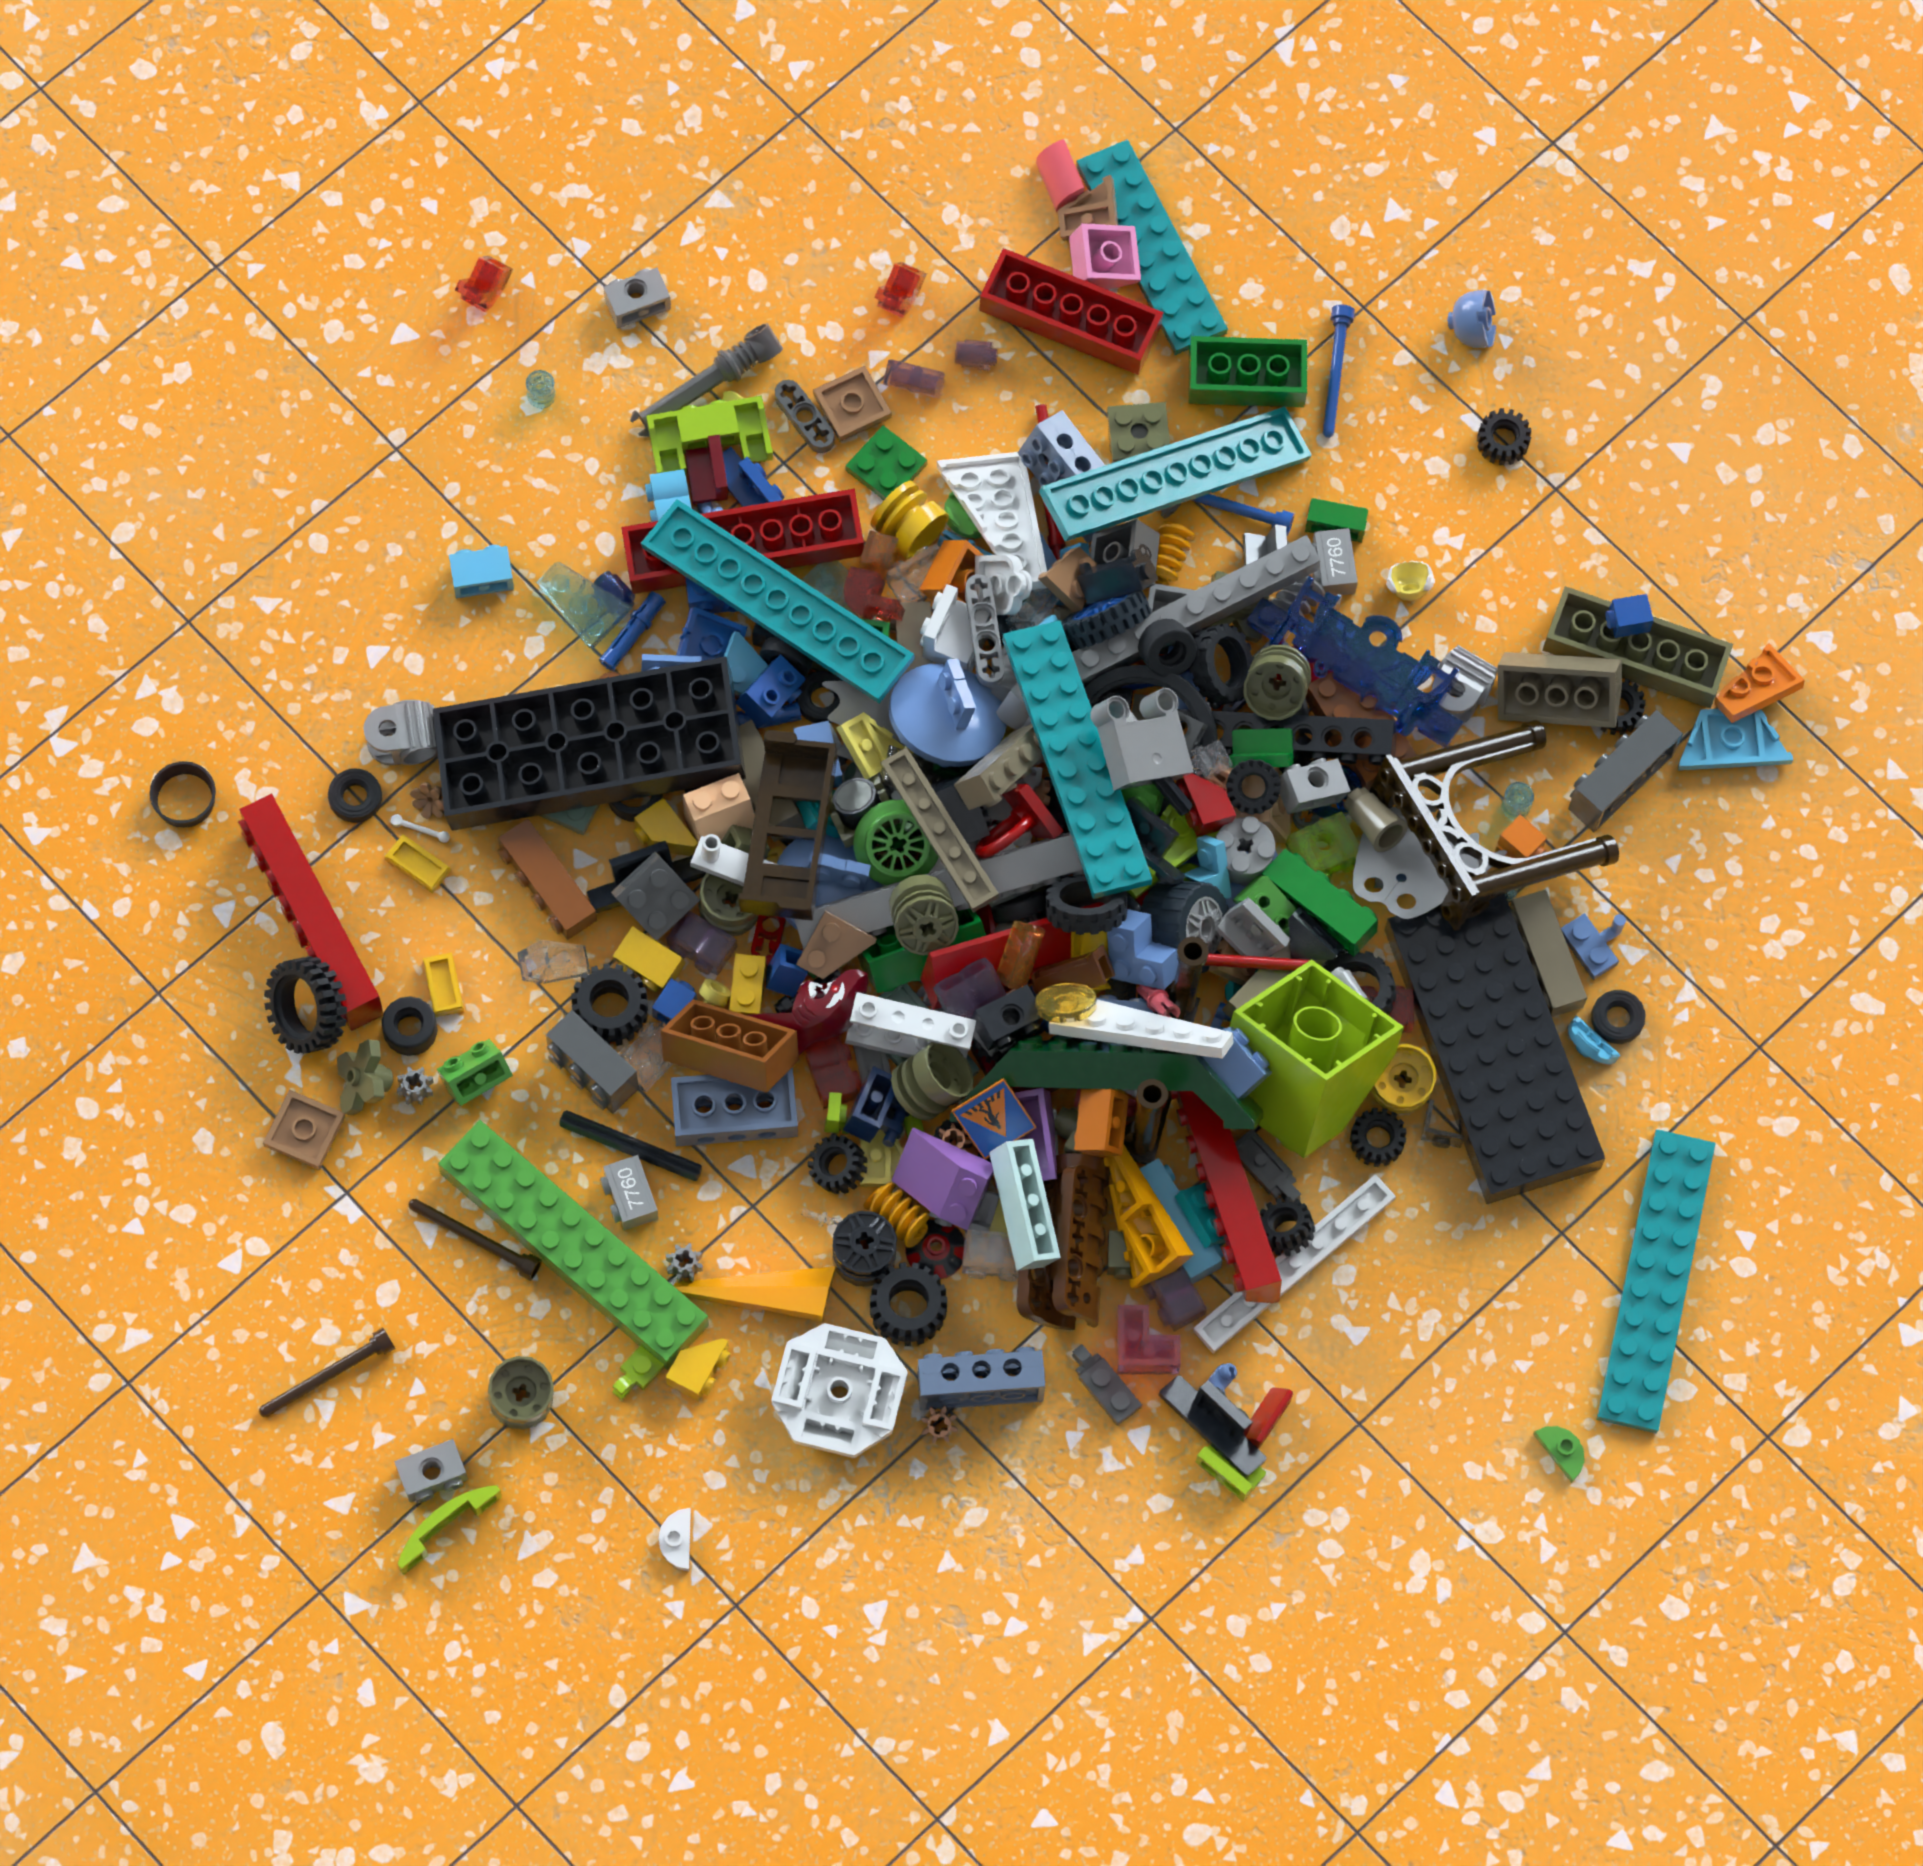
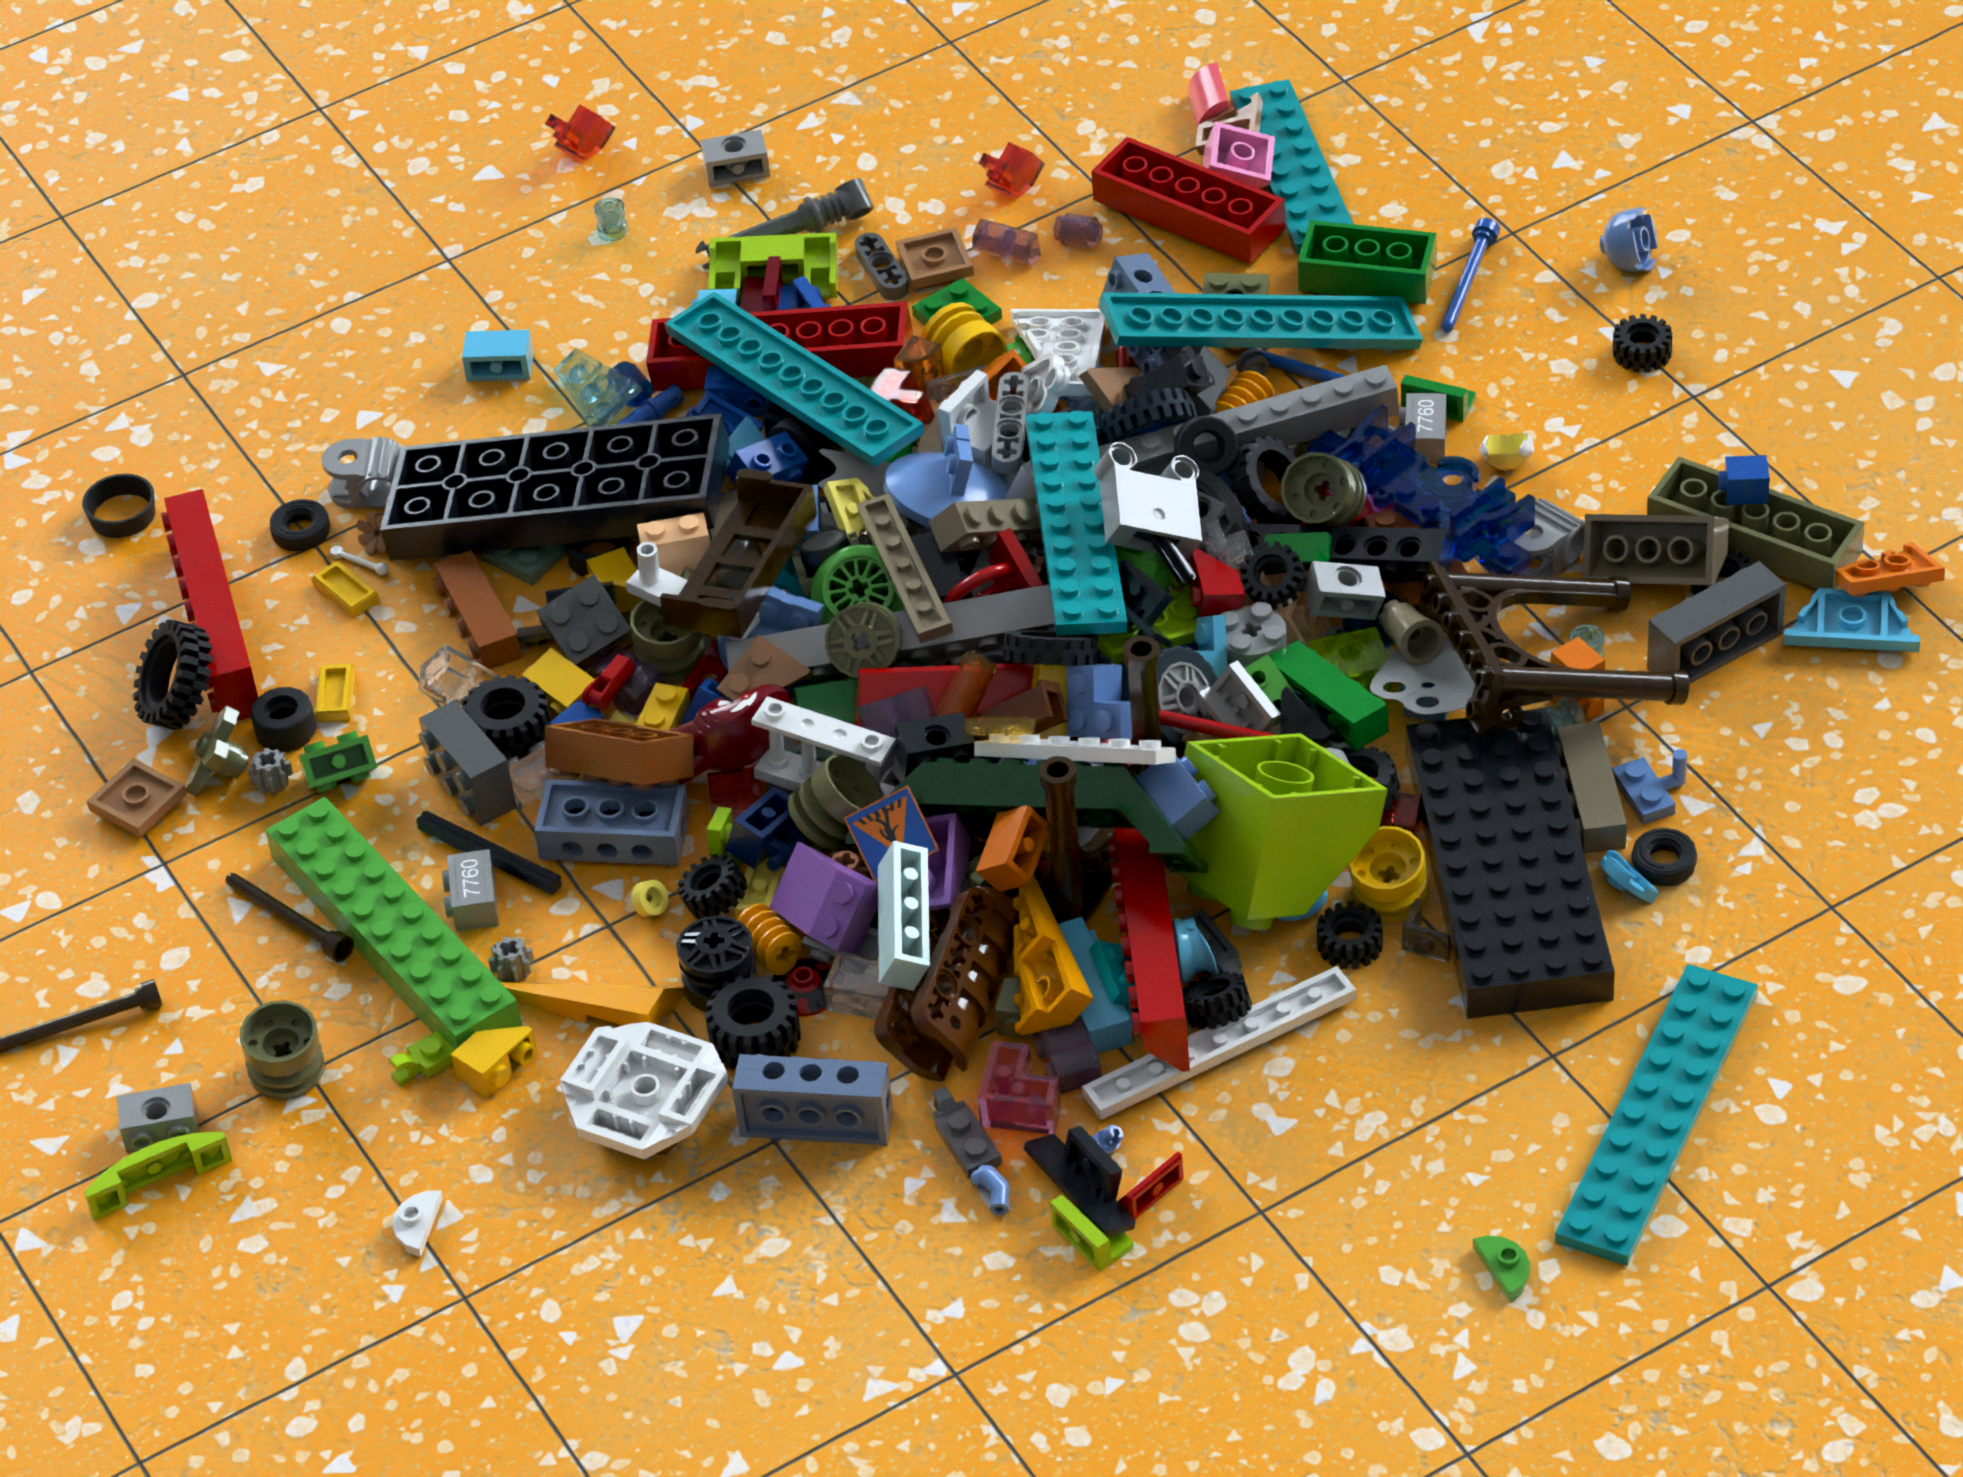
camera: 20 degrees right, 25 degrees down
nougat gear [921,1405,958,1444] -> none
none -> red bar [582,654,635,711]
none -> light yellow tile [631,880,668,917]
none -> medium blue arm [971,1165,1010,1215]
none -> medium azure piece [1172,918,1217,984]

